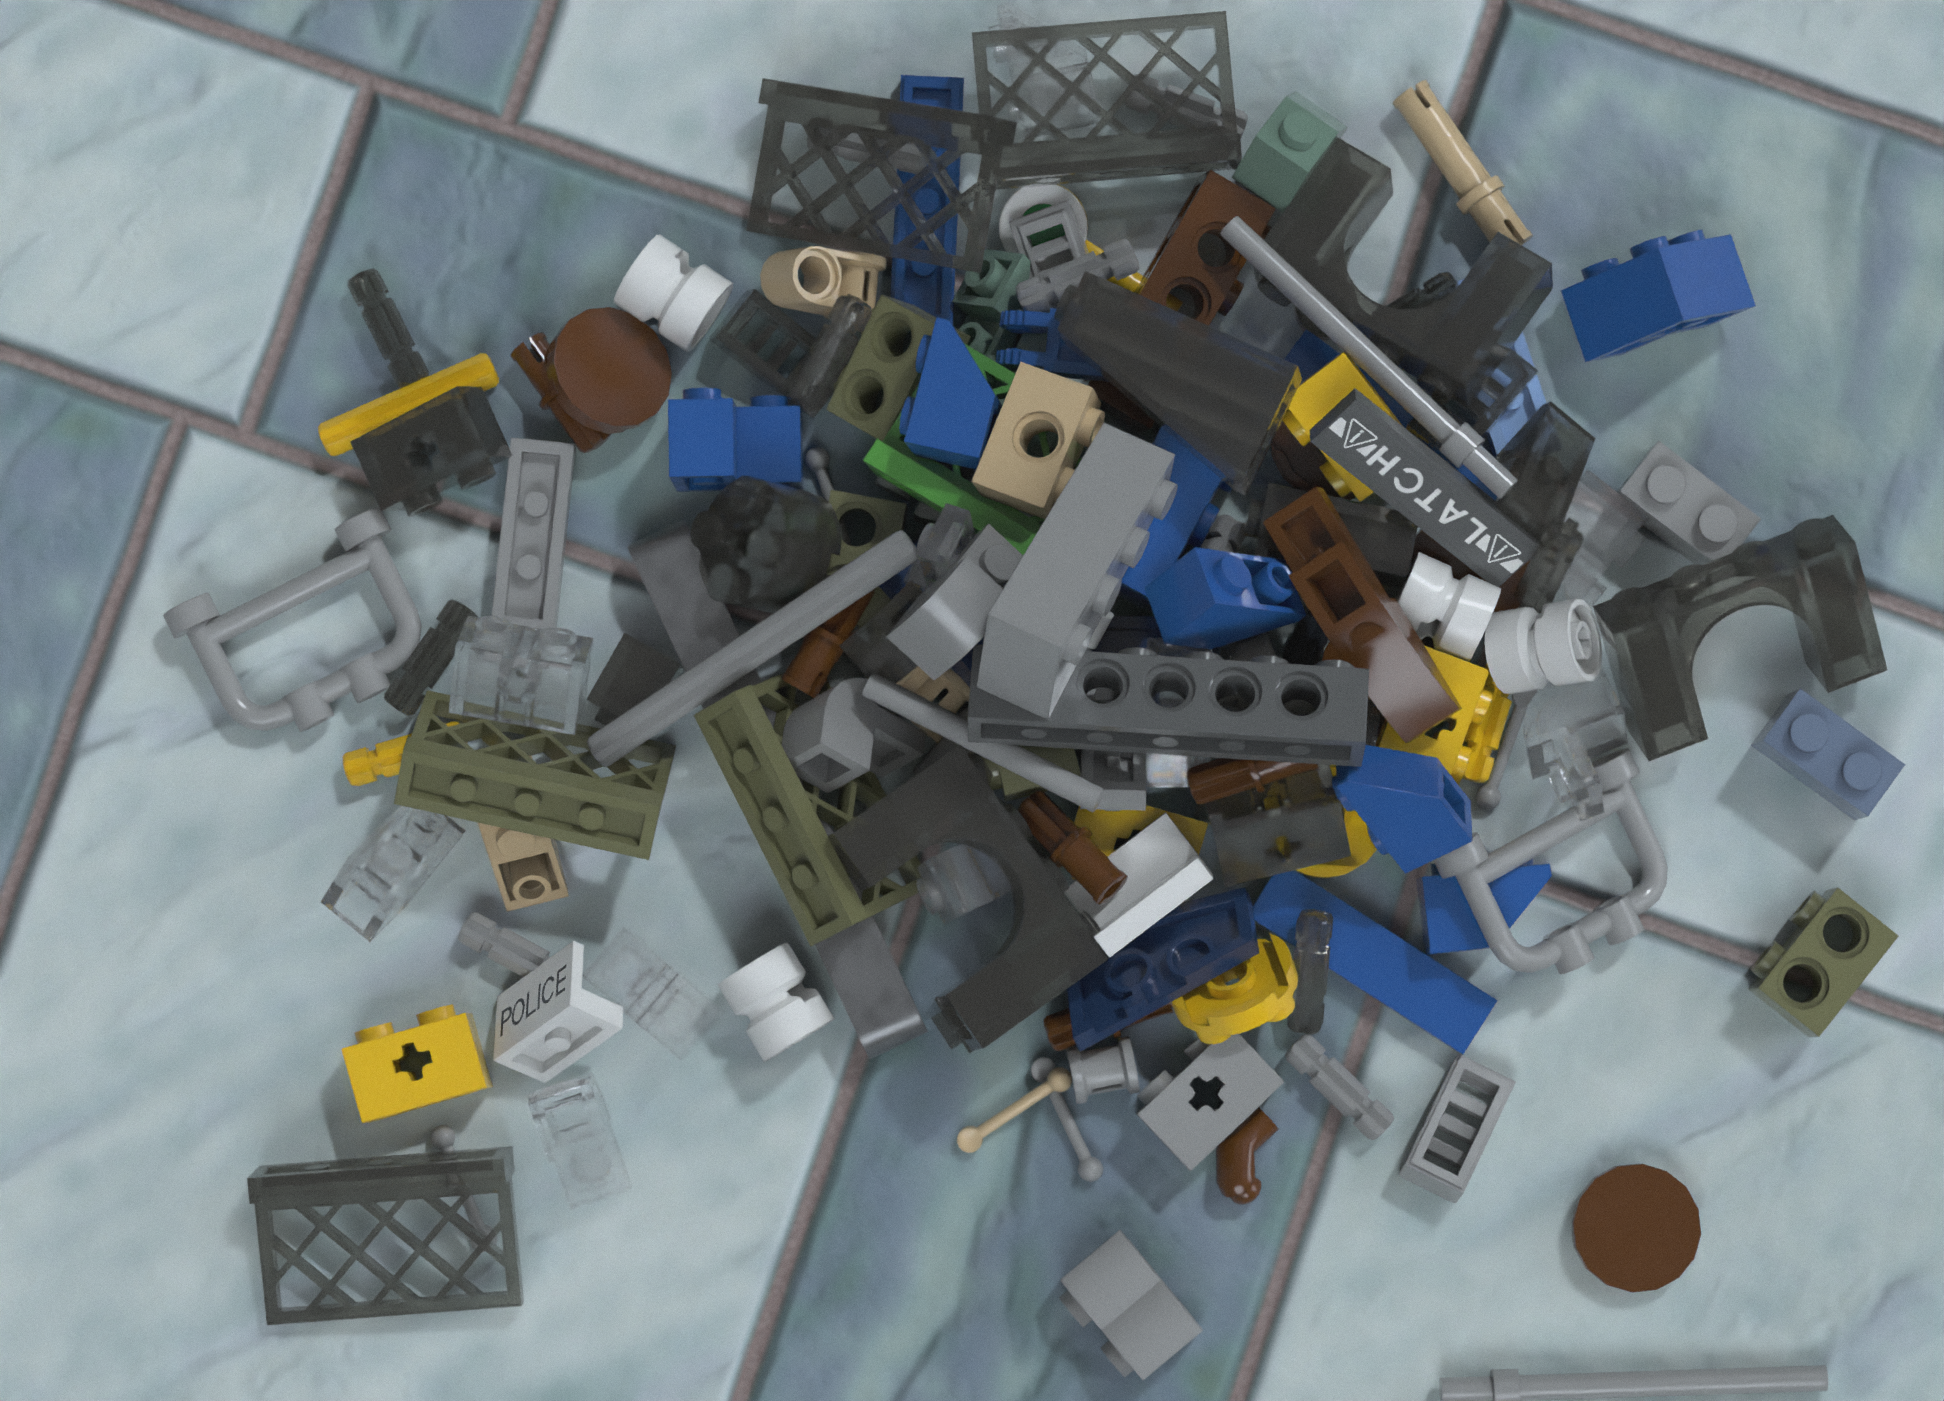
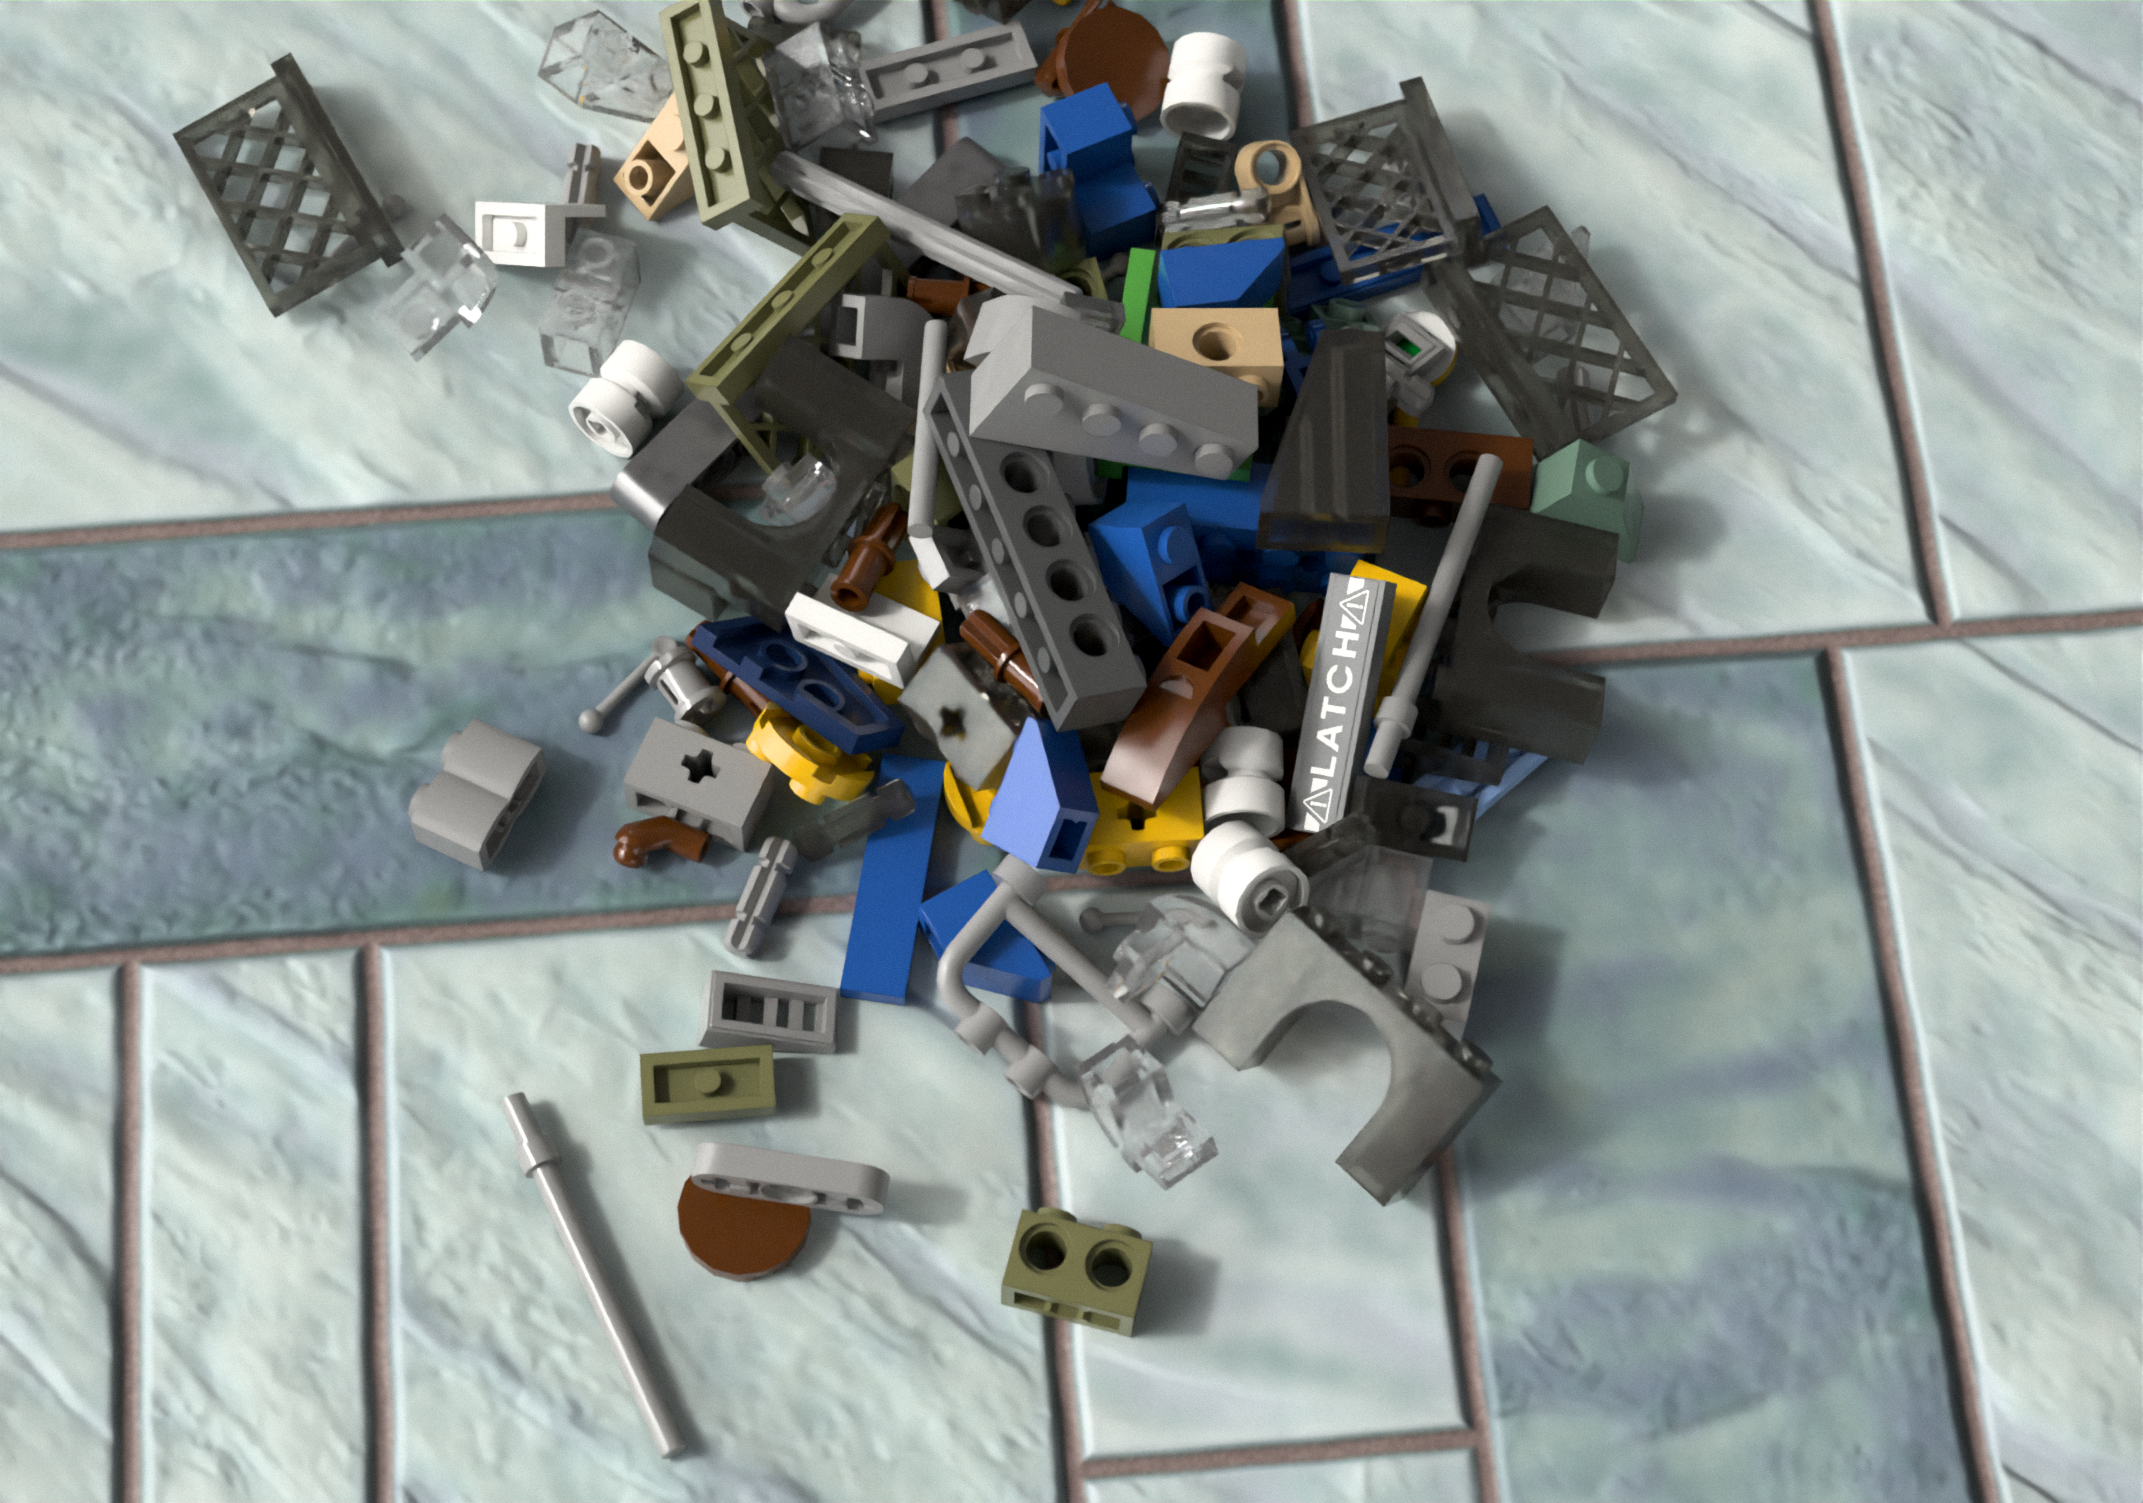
camera: 60 degrees right, 20 degrees down
yellow brick [341,1004,493,1123] -> none
tan hinge [957,1067,1072,1153] -> none
tan pin [1393,80,1533,259] -> none
yellow axle [1462,663,1512,783] -> none
blue brick [1561,230,1756,362] -> none
sand blue brick [1751,688,1906,820] -> none
none -> olive plate [639,1044,777,1126]
none -> light grey beam [691,1142,890,1215]
none -> clear brick [1073,1033,1219,1191]

